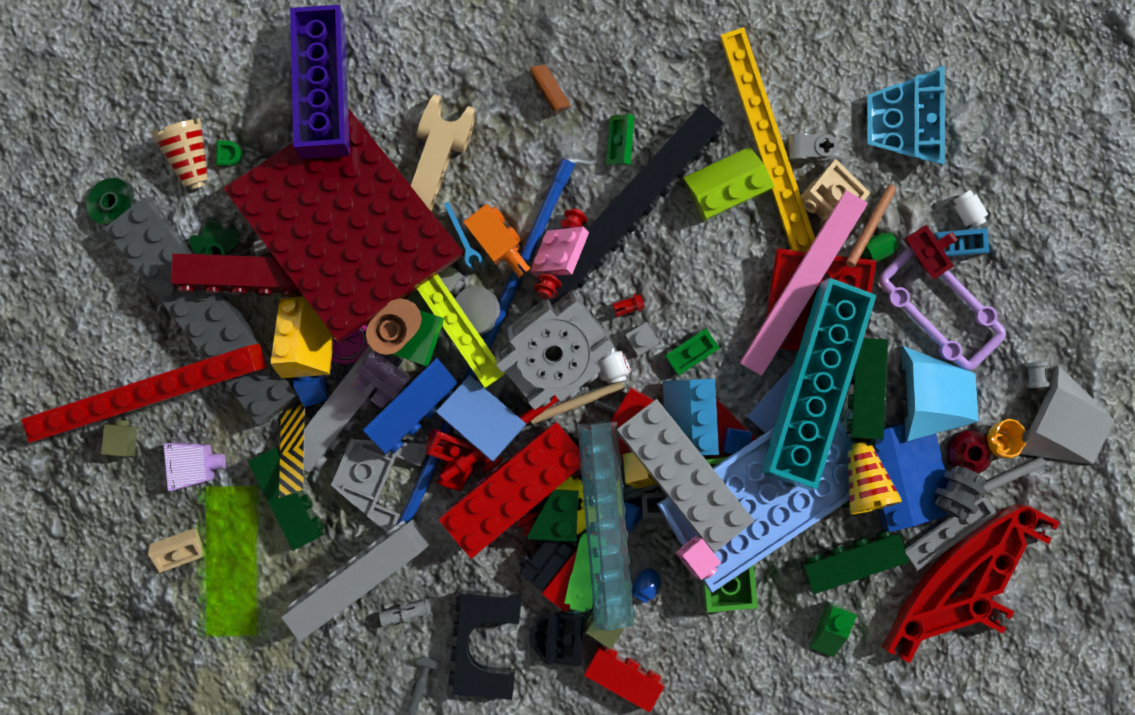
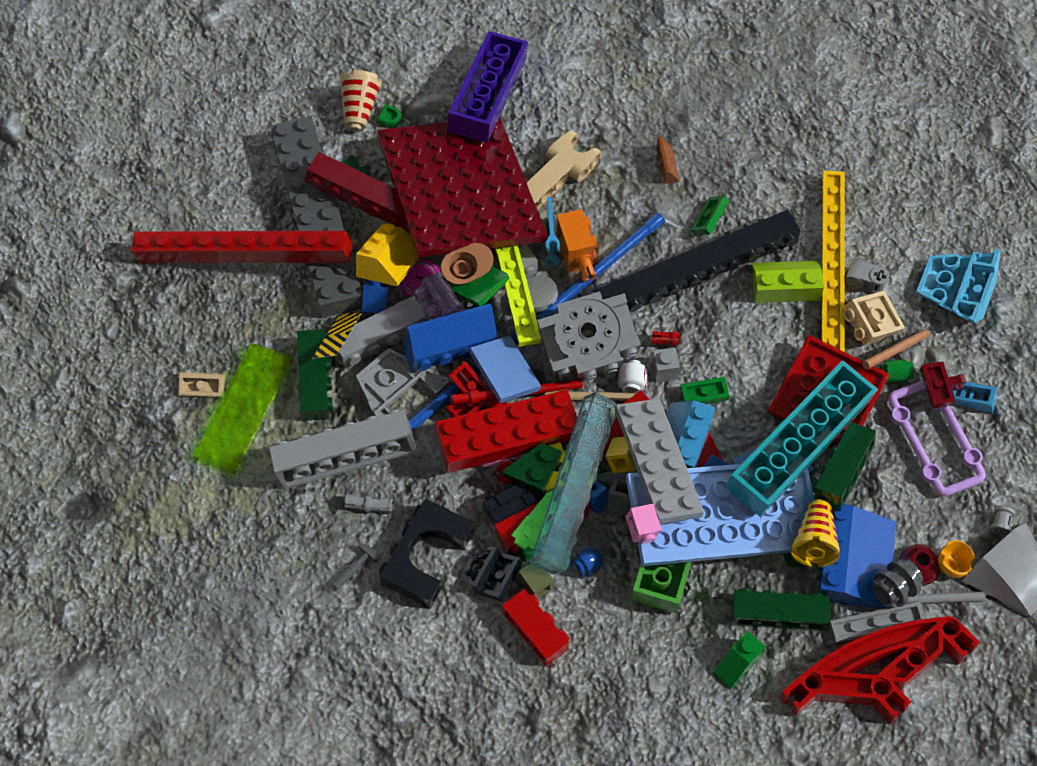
camera: 20 degrees right, 25 degrees down
dark green dish [86,178,133,225] -> none
olive brick [101,419,138,457] -> none
lavender torso [164,442,226,491] -> none
bright pink plate [530,208,589,300] -> none
bright pink tile [740,190,868,376] -> none
medium azure wedge [901,346,979,443] -> none
white brick [953,190,988,228] -> none

